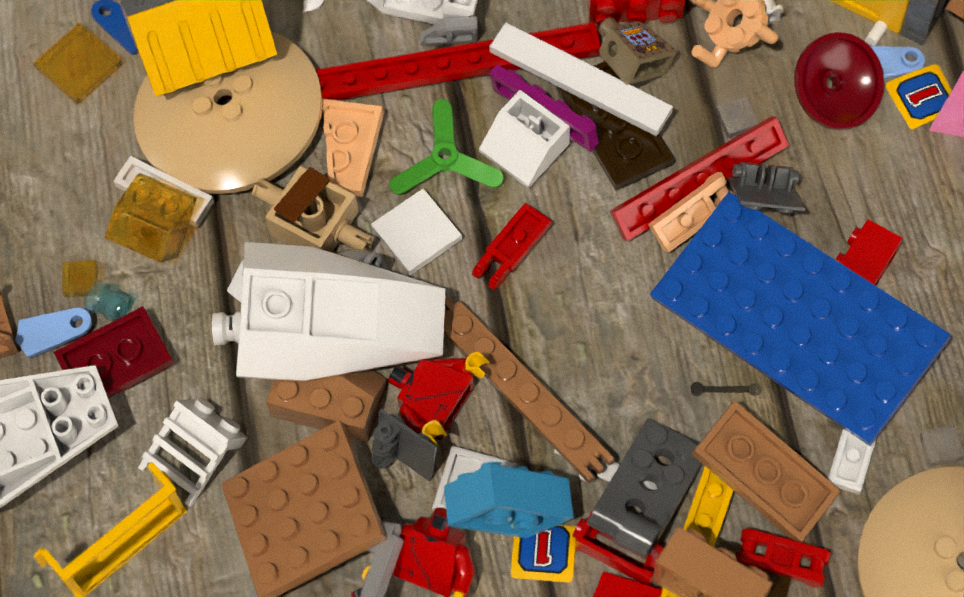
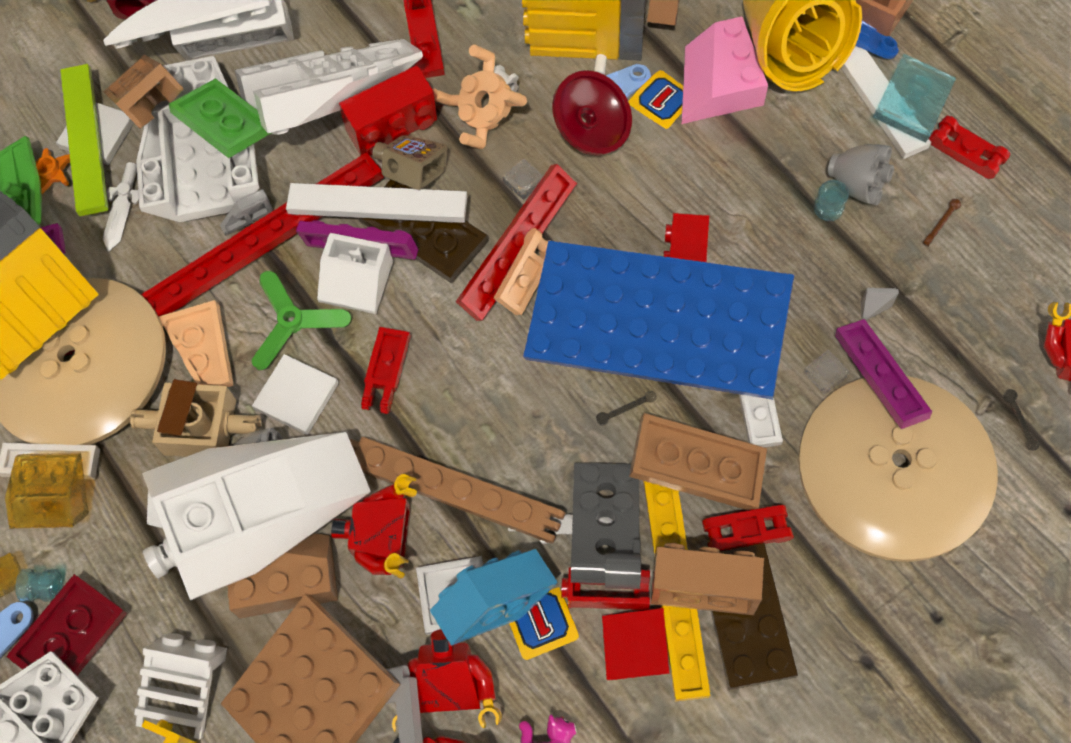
camera: 25 degrees left, 0 degrees up
dark grey hinge [371,408,437,482] -> none
dark grey hinge [728,161,805,213] -> none

